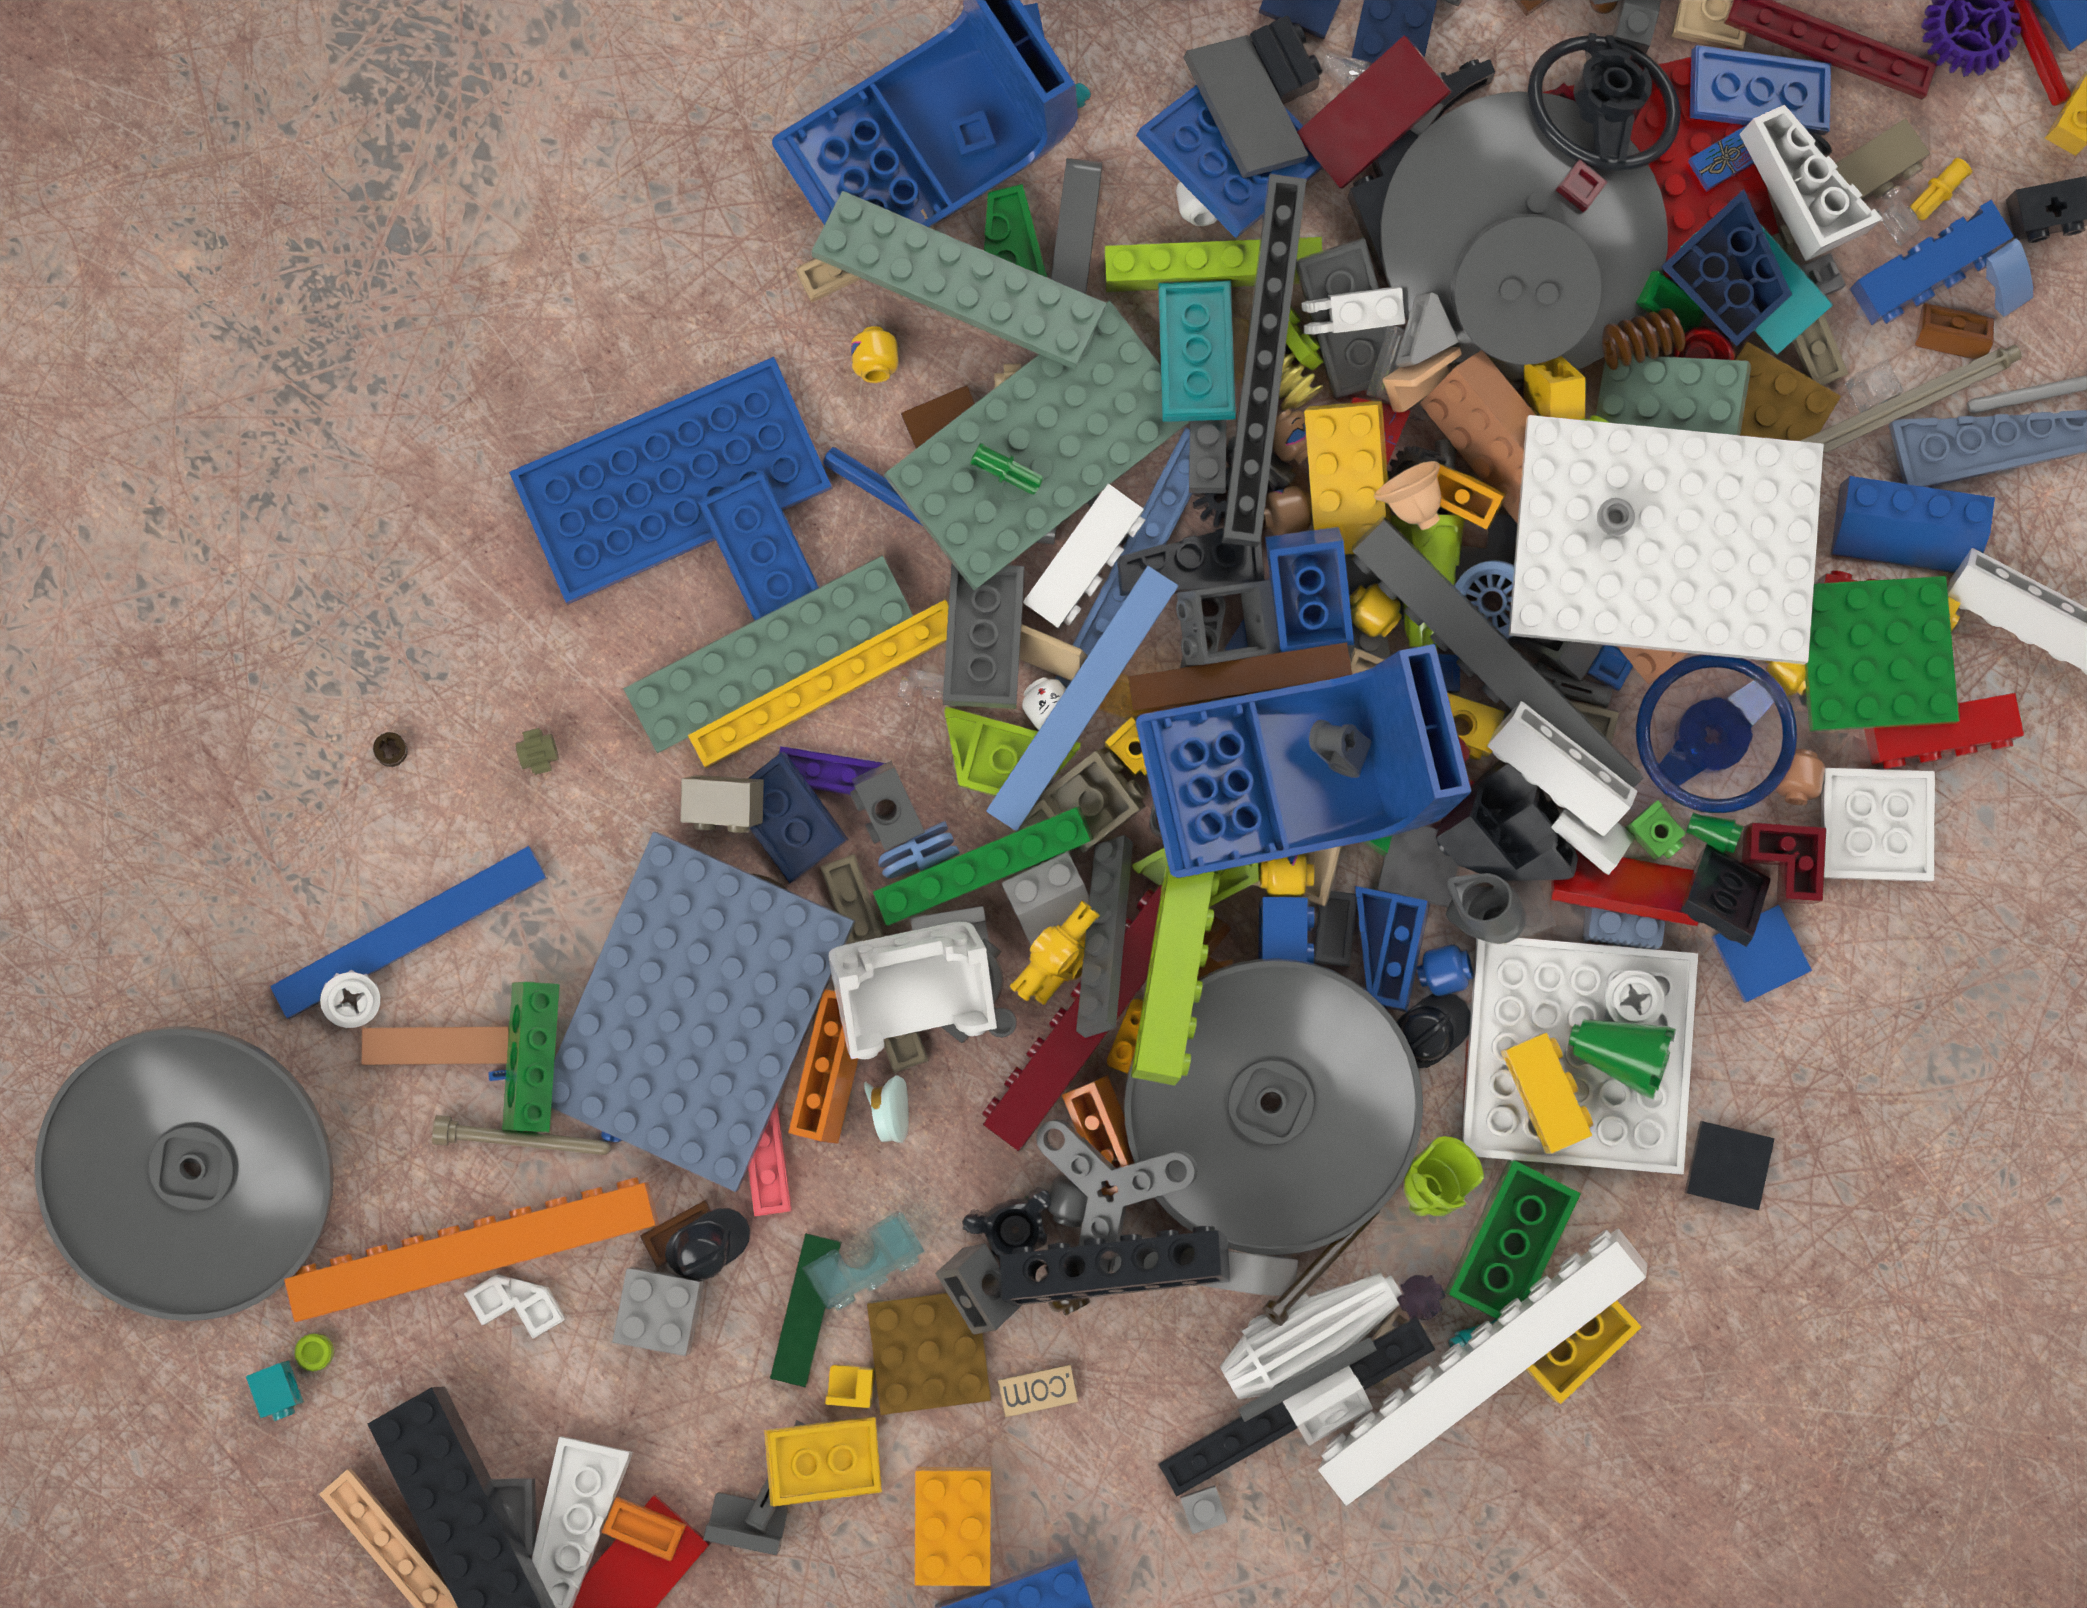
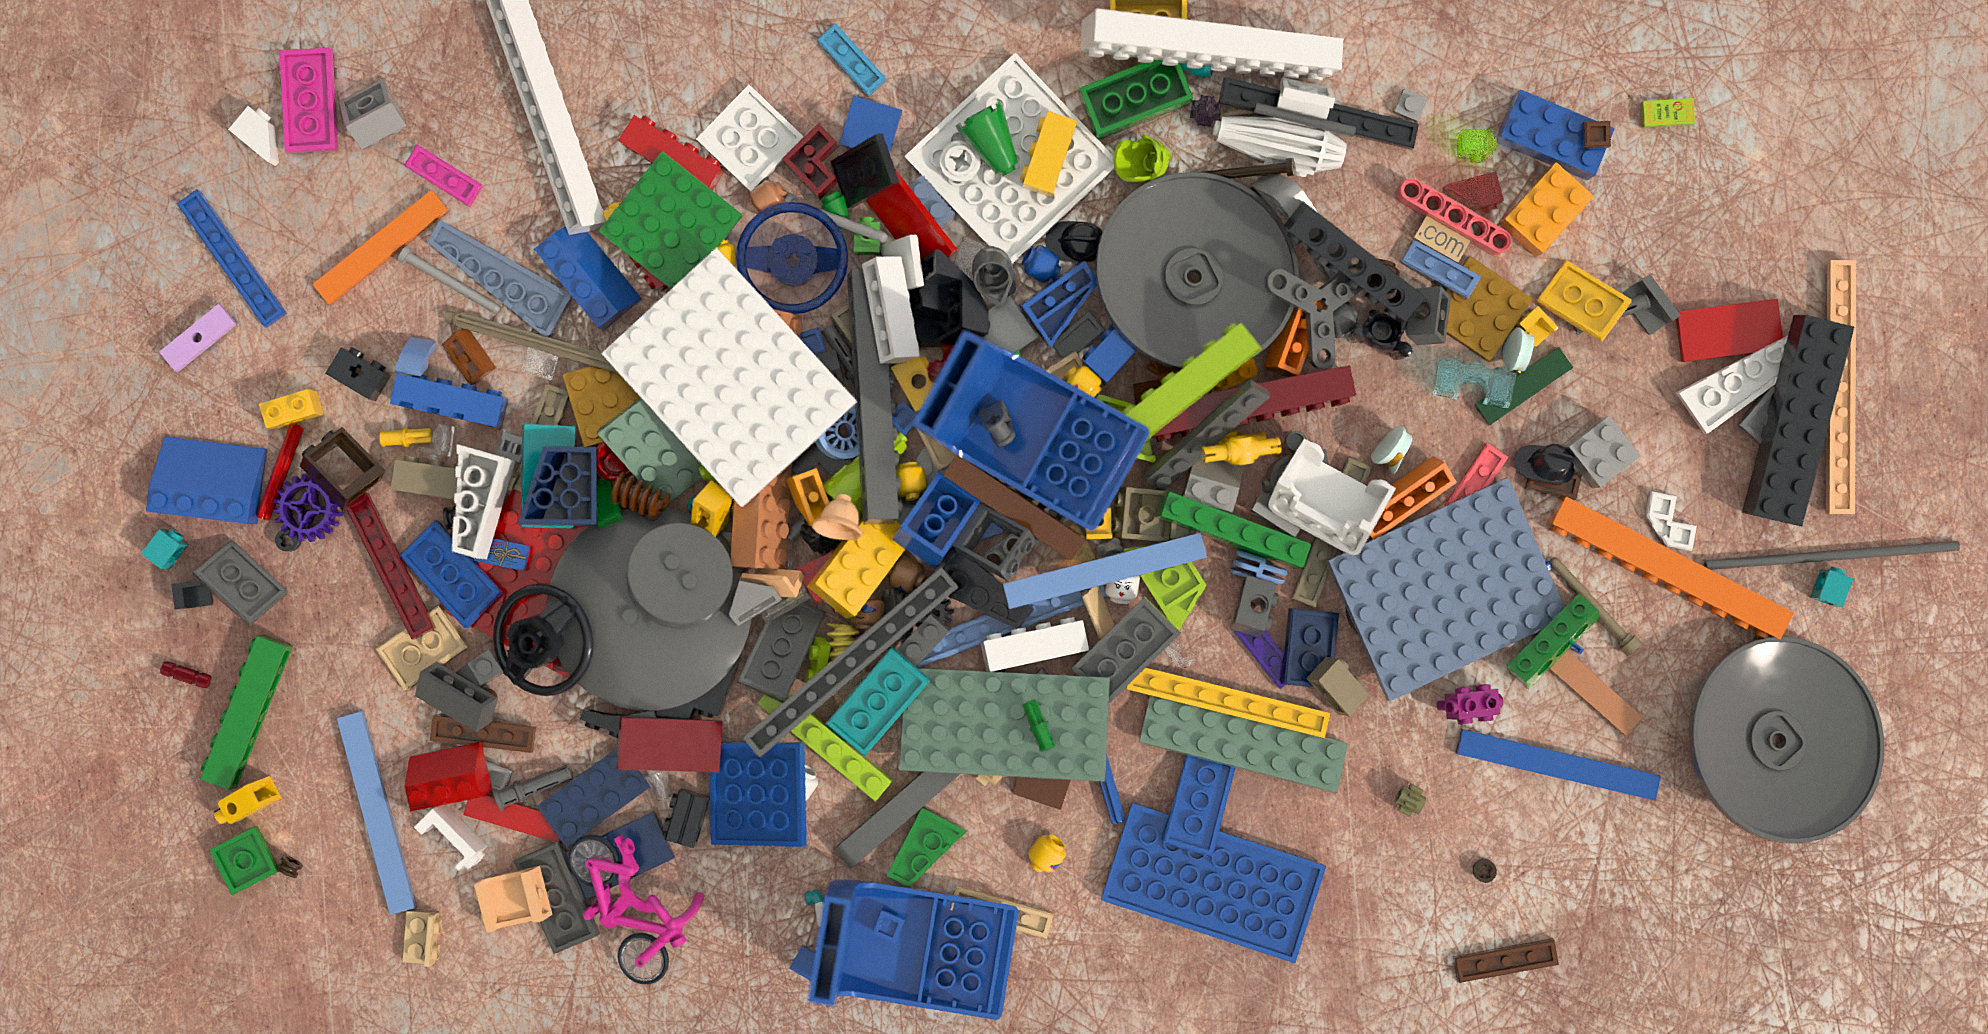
camera: 150 degrees left, 5 degrees up
lime tile [294,1333,334,1371] -> none
white gear [320,970,380,1028] -> none
orange tile [602,1496,686,1561] -> none
sand green plate [811,191,1106,370] -> none
dark grey tile [1183,35,1309,179] -> none
white hinge [1302,286,1405,334] -> none
tile [1555,159,1607,213] -> none
light grey plate [1597,498,1635,536] -> none
black tile [1685,1121,1775,1211] -> none
none -> dark brown window [300,427,385,510]
none -> light grey bar [783,193,888,242]
none -> dark azure tile [817,23,887,97]
none -> light grey plate [1096,537,1124,559]
none -> coral beam [1396,178,1512,255]
none -> medium blue tile [1401,240,1481,300]
none -> magenta brick [1436,684,1503,724]
none -> clear red slope [1442,171,1504,213]
none -> reddish brown tile [1453,938,1559,983]
none -> clear neon green brick [1457,129,1497,163]
none -> light aqua piece [1502,328,1534,373]
none -> dark grey piece [1704,541,1960,570]

